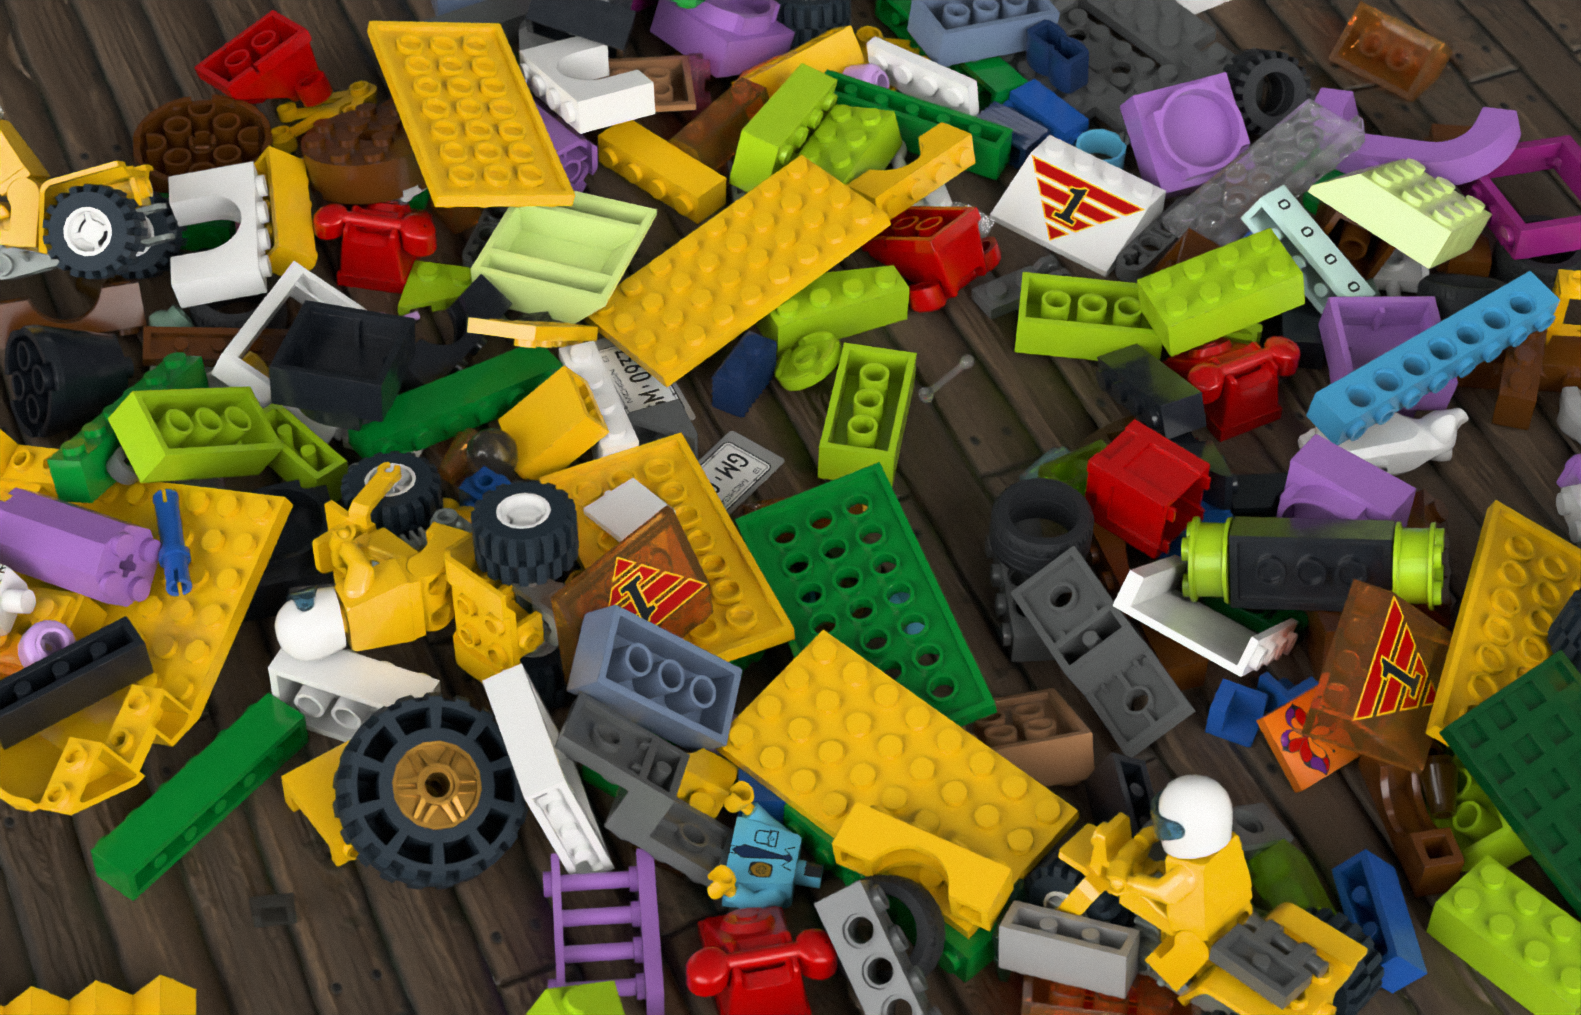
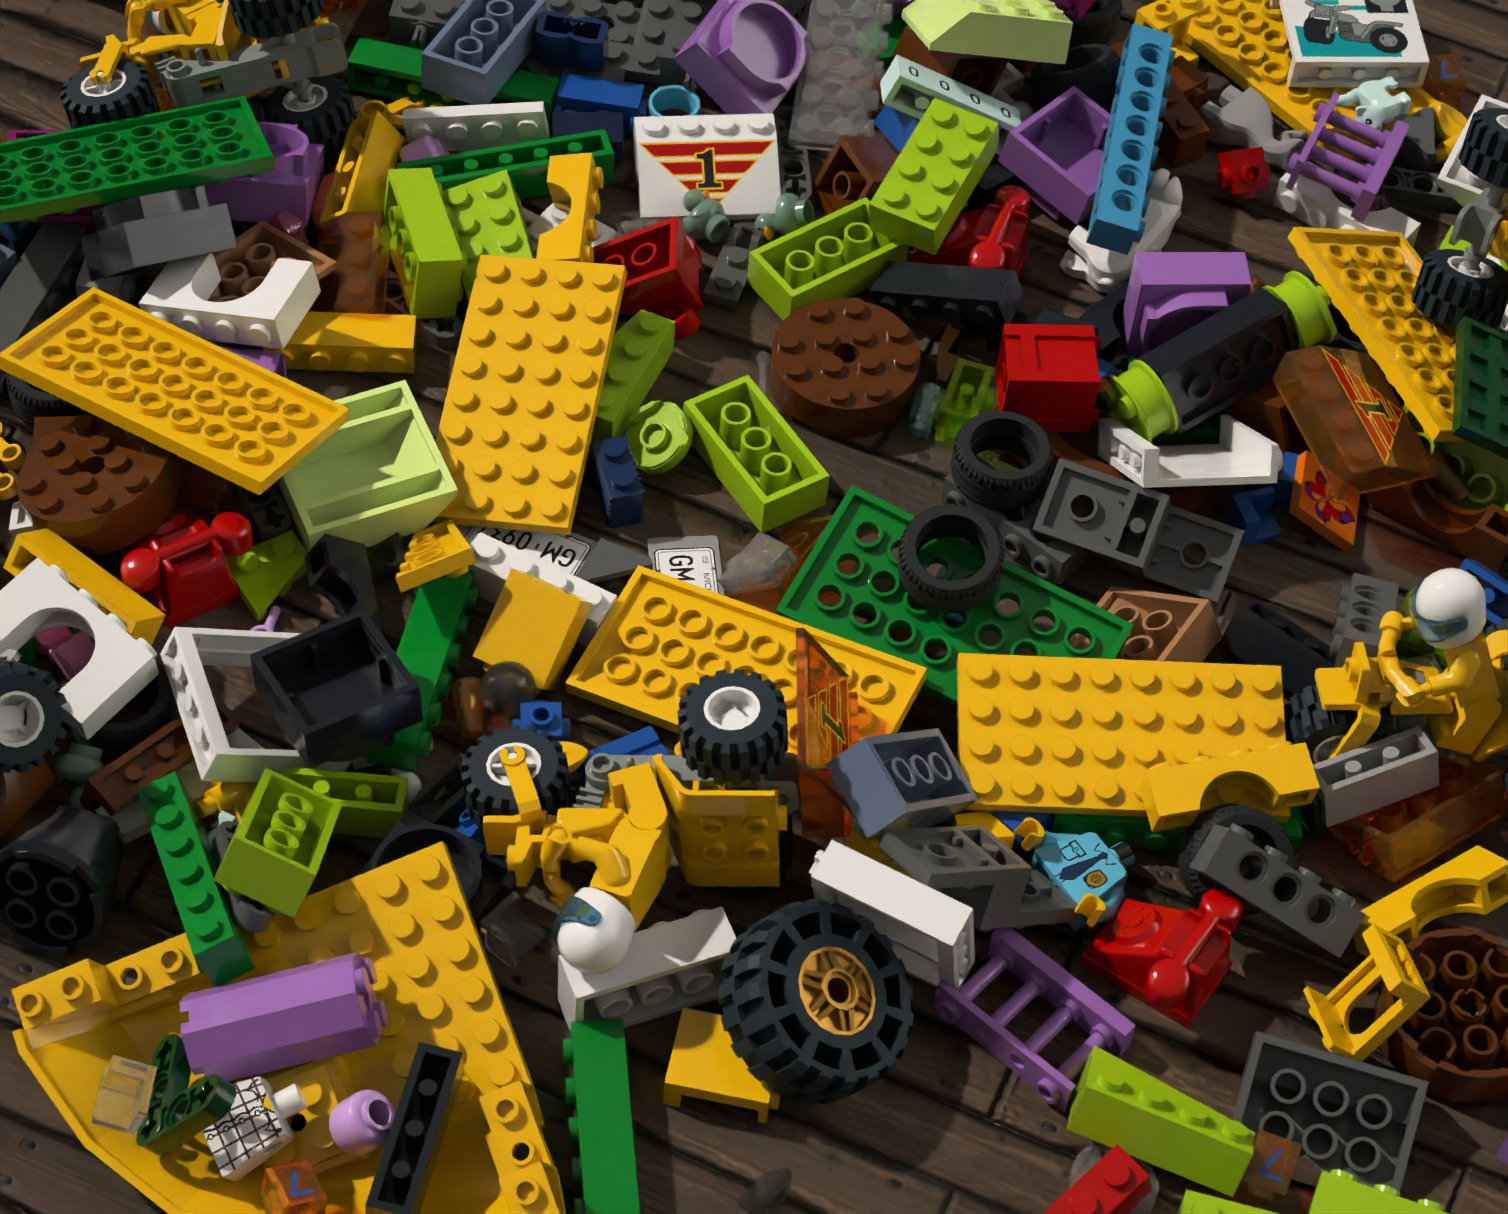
camera: 45 degrees left, 5 degrees up
blue pin [153,489,192,596] -> none
white piece [583,478,676,547] -> none
none -> sand green animal [682,189,730,243]
none -> clear wing [718,532,797,592]
none -> sand green animal [754,193,814,241]
none -> reddish brown brick [769,297,920,439]
none -> black tyre [898,503,1004,613]
none -> red brick [1216,147,1270,200]

